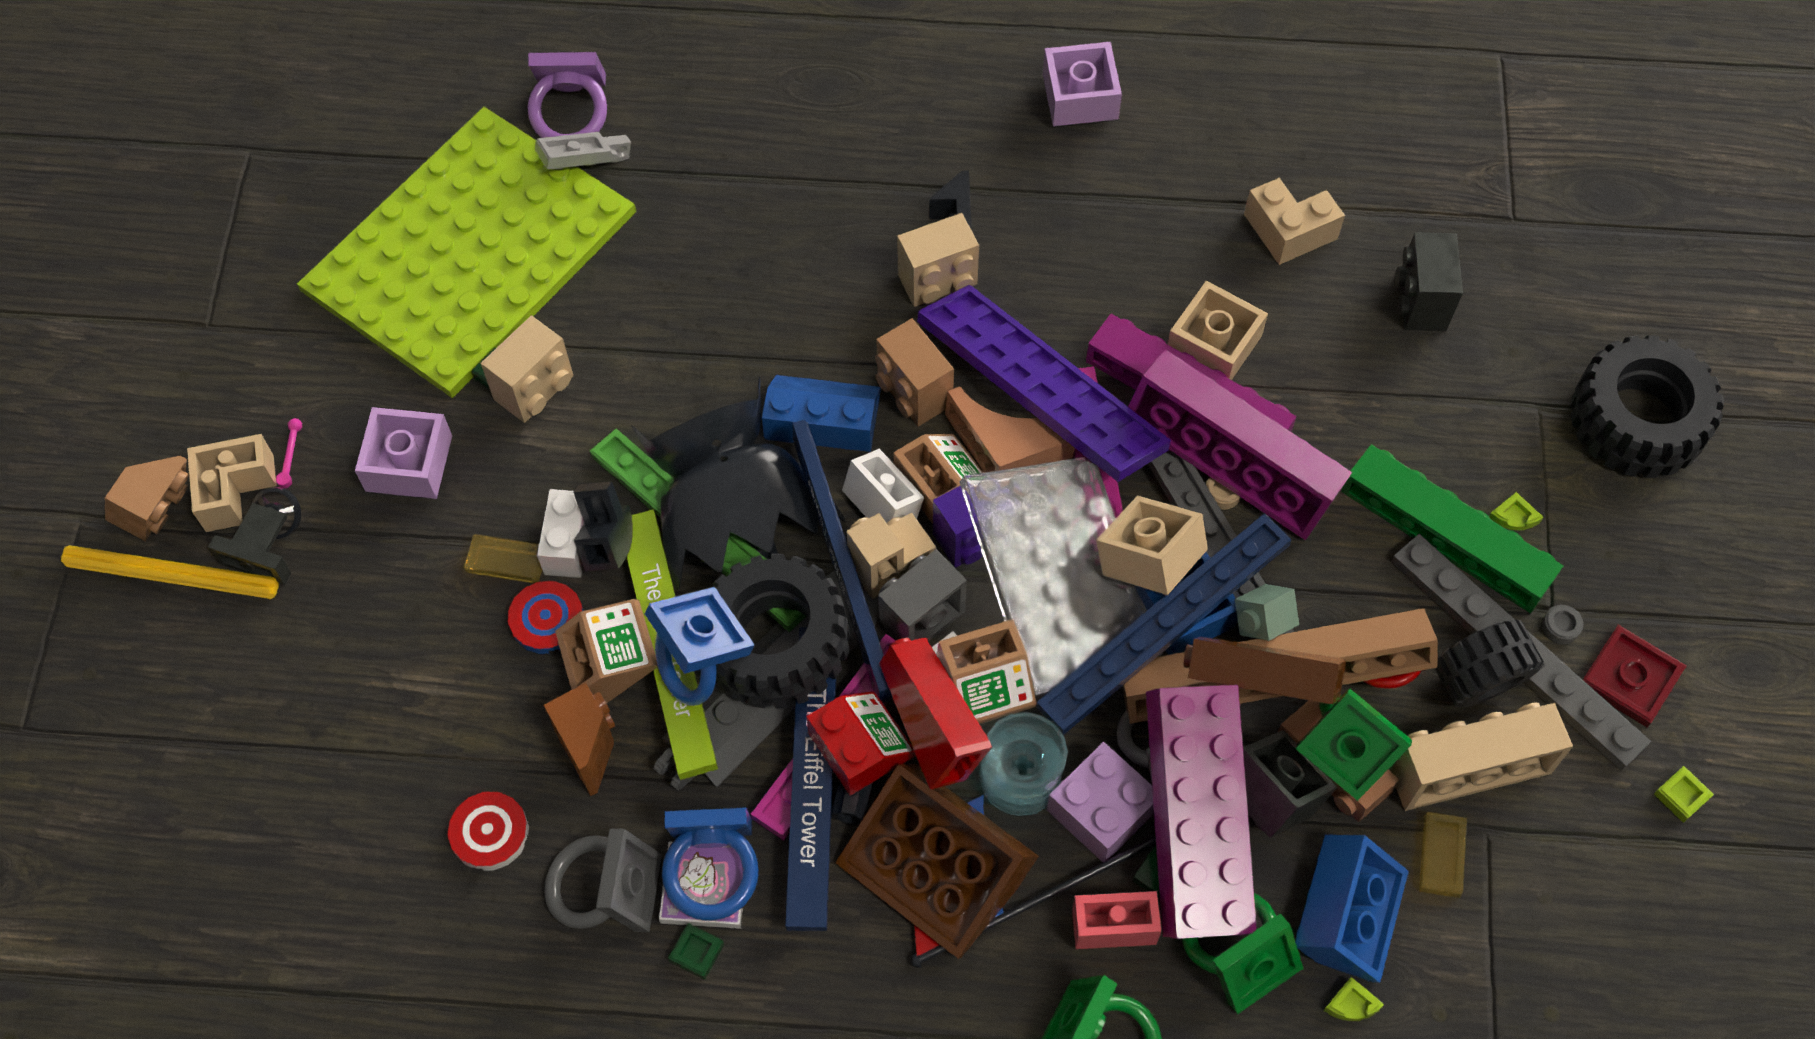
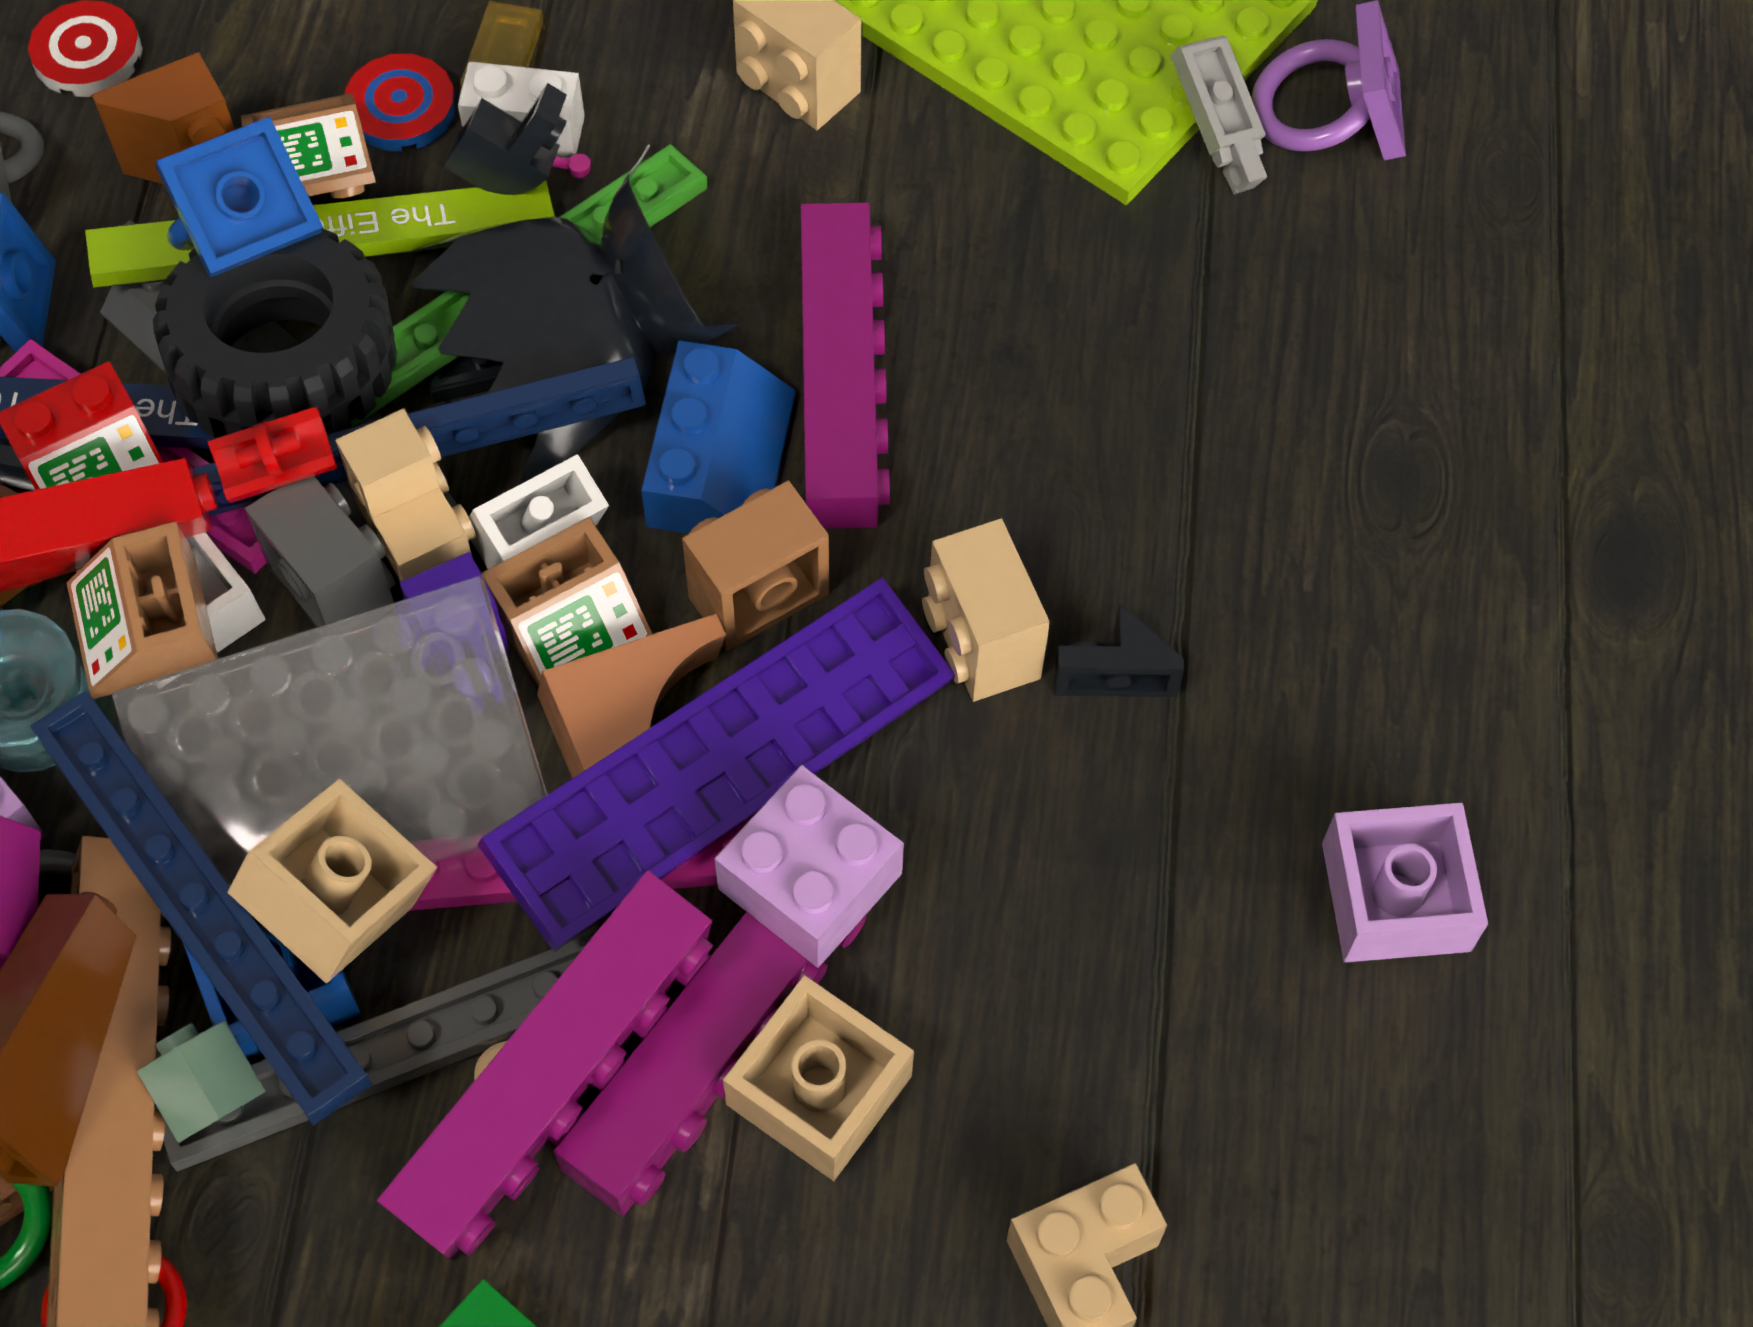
camera: 90 degrees right, 0 degrees up
none -> red hips [207,406,338,503]
none -> lavender brick [715,765,904,968]
none -> magenta brick [801,203,890,529]

